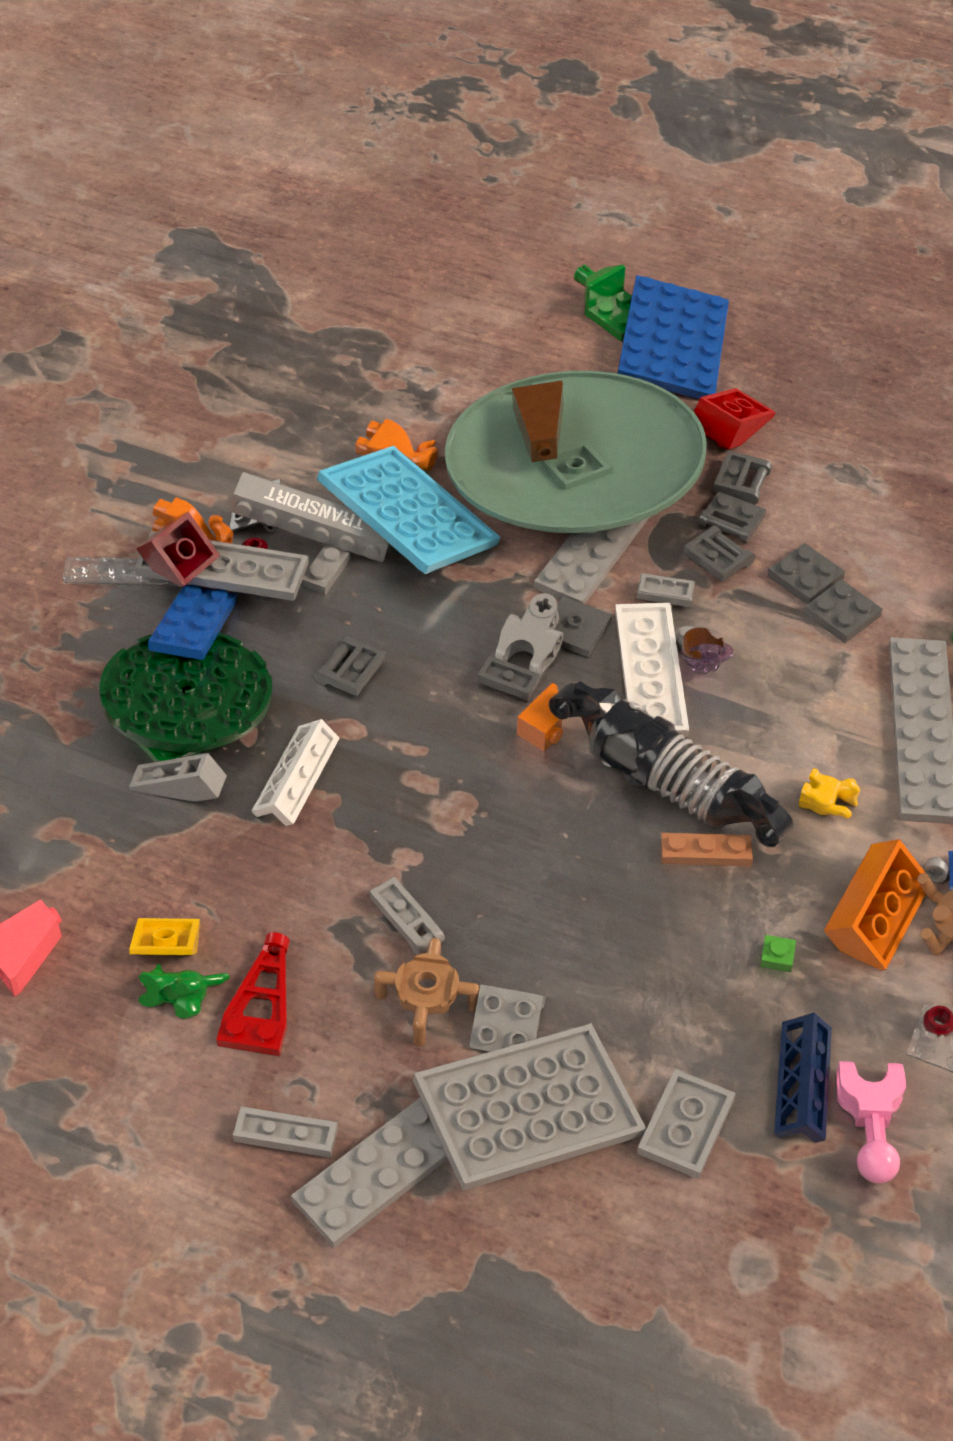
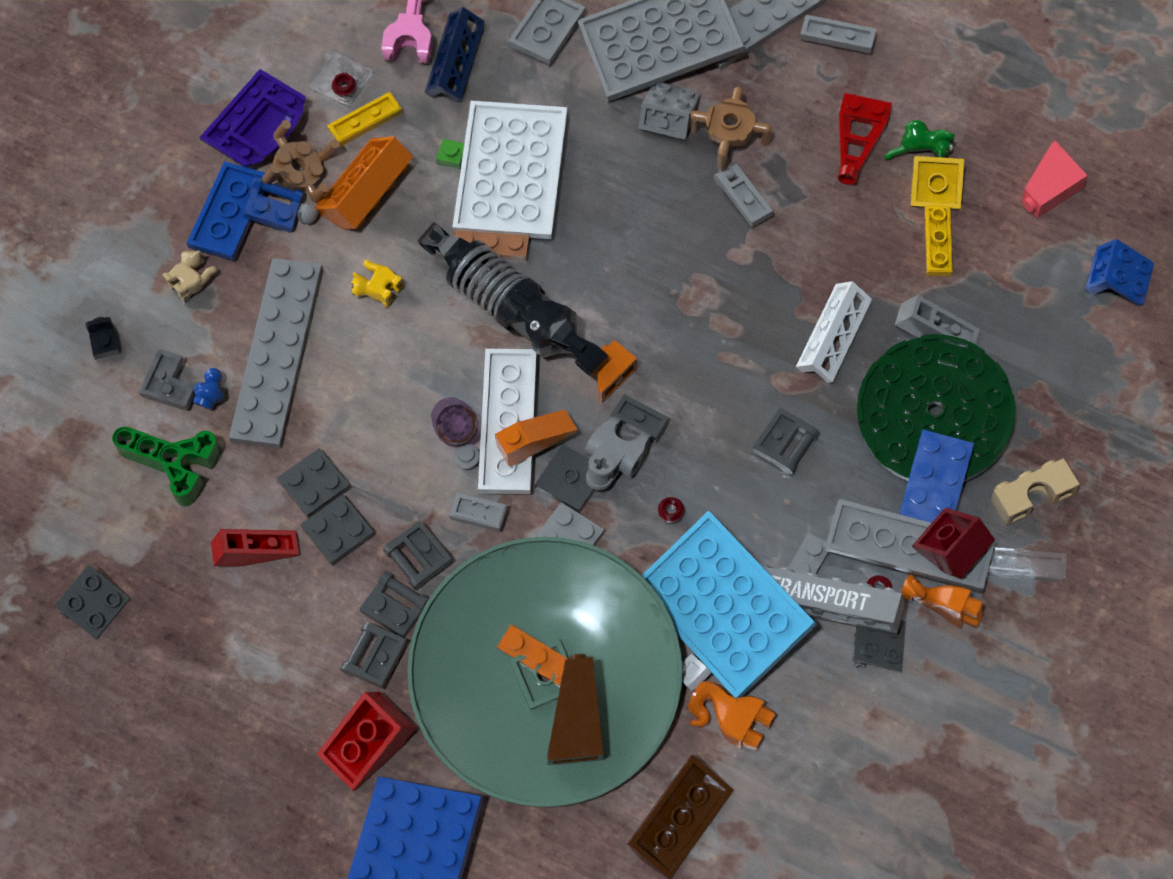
camera: 170 degrees left, 15 degrees up
none -> red slope [211,529,299,567]
none -> yellow tile [327,92,403,147]
none -> white plate [452,101,568,240]
none -> orange slope [495,409,578,467]
none -> orange plate [497,624,567,686]
none -> reddish brown slope [627,755,733,879]
none -> dark red plate [658,497,684,523]
none -> white plate [682,653,711,691]
none -> yellow tile [924,206,953,276]
none -> tan arch [991,458,1080,527]

